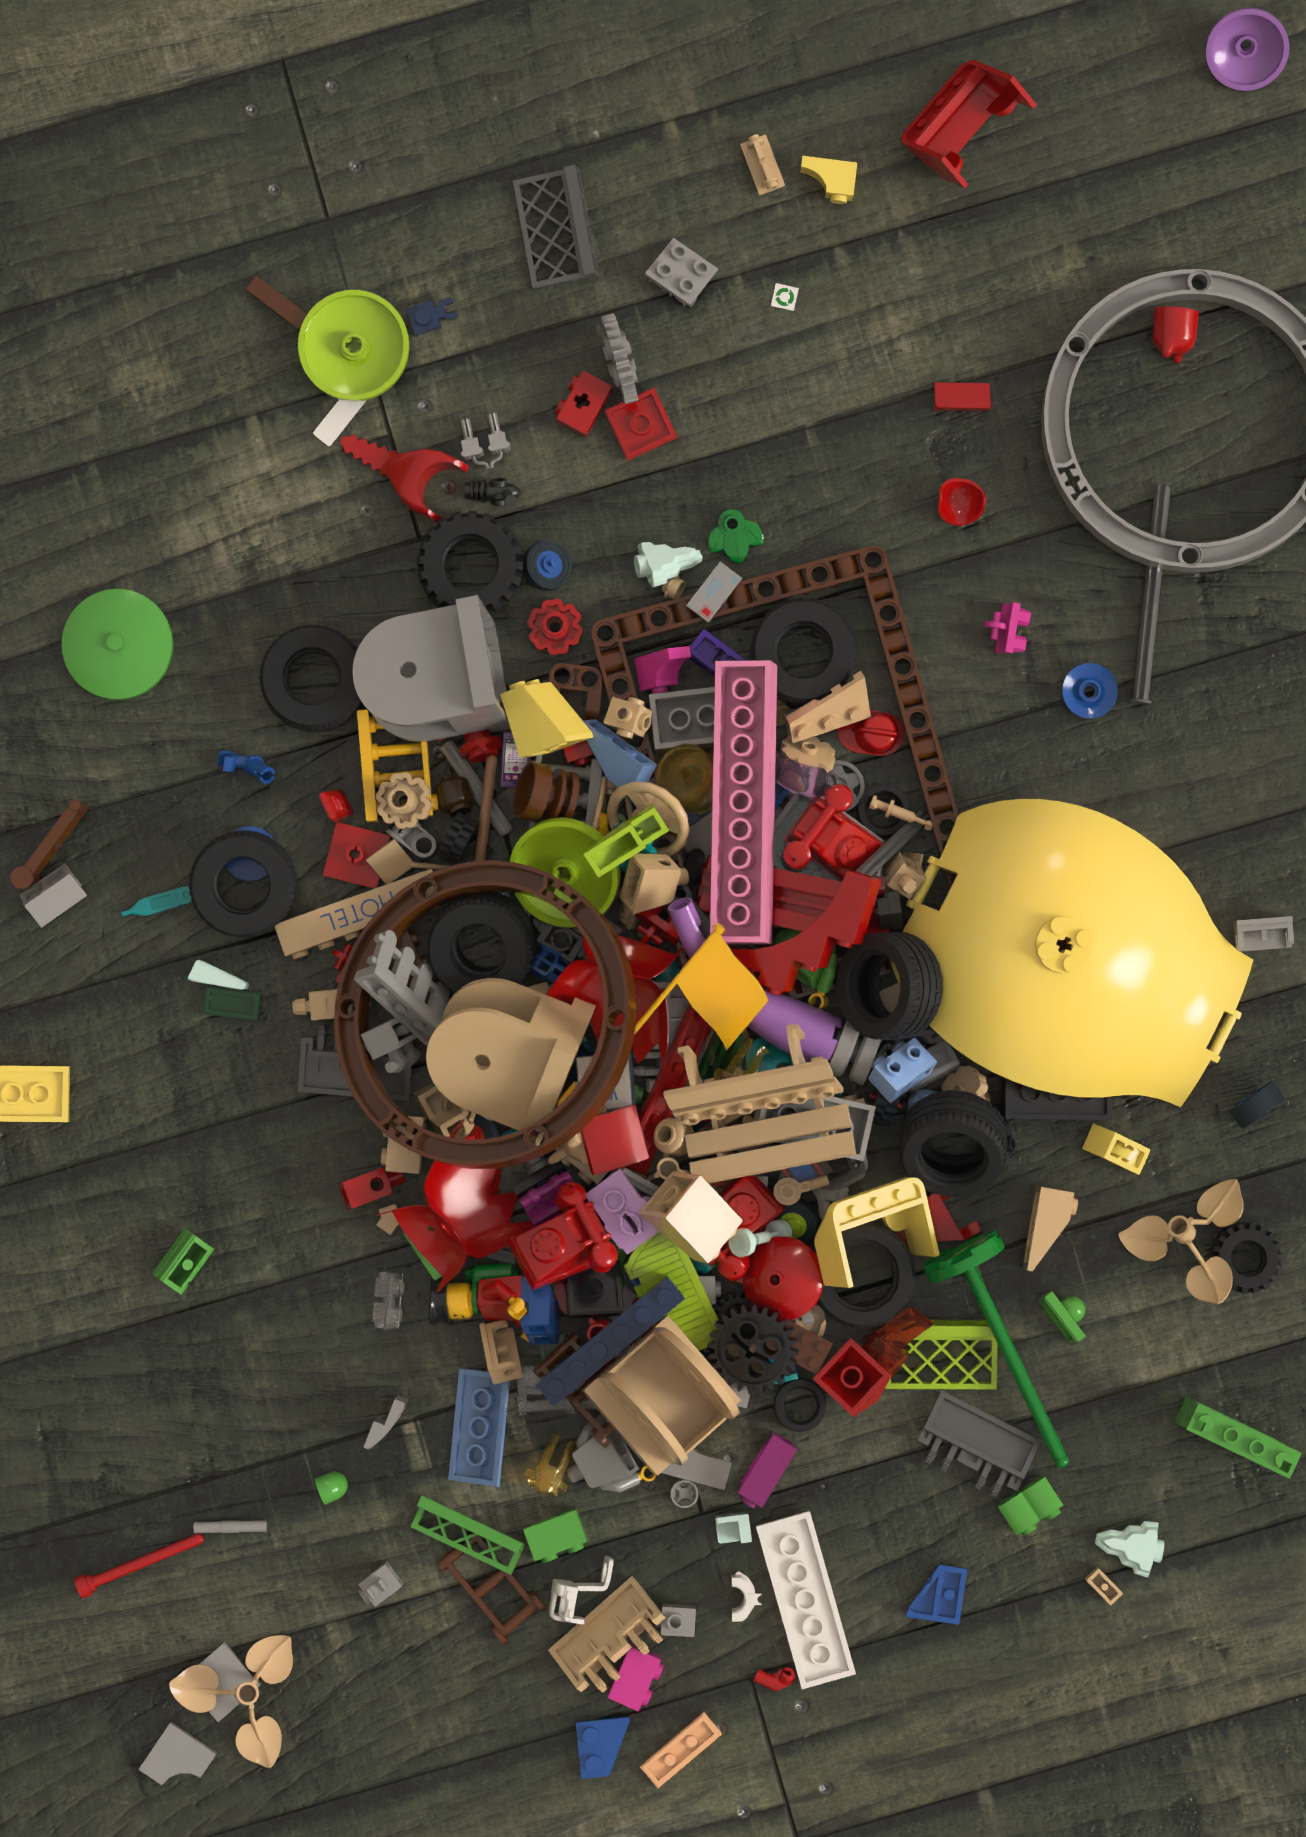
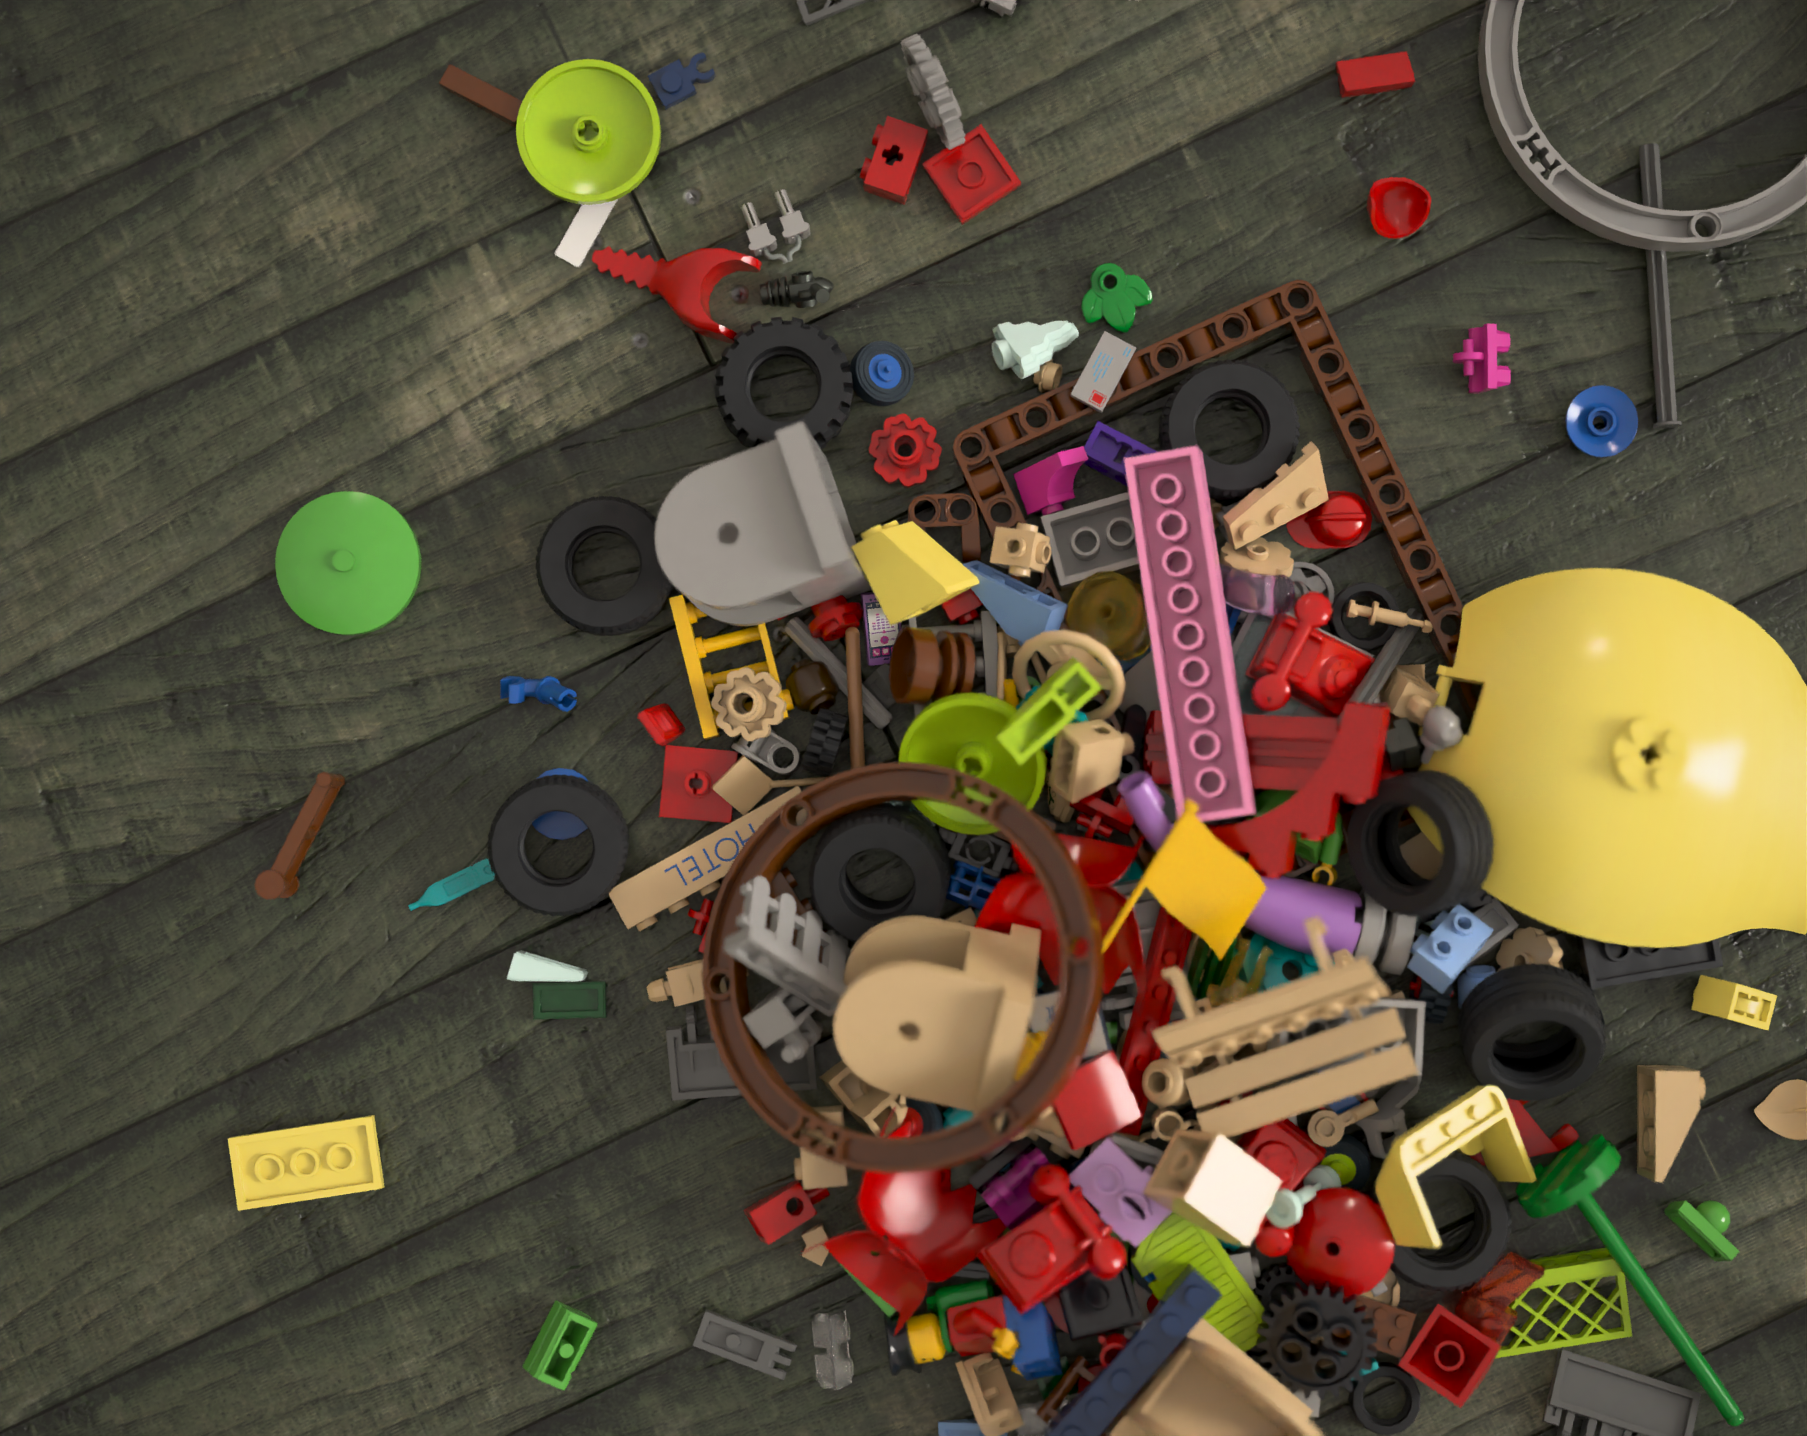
camera: 15 degrees left, 0 degrees up
light grey hinge [20,863,87,928] -> none
none -> dark grey hinge [692,1309,797,1380]
none -> light grey piece [1420,705,1462,764]

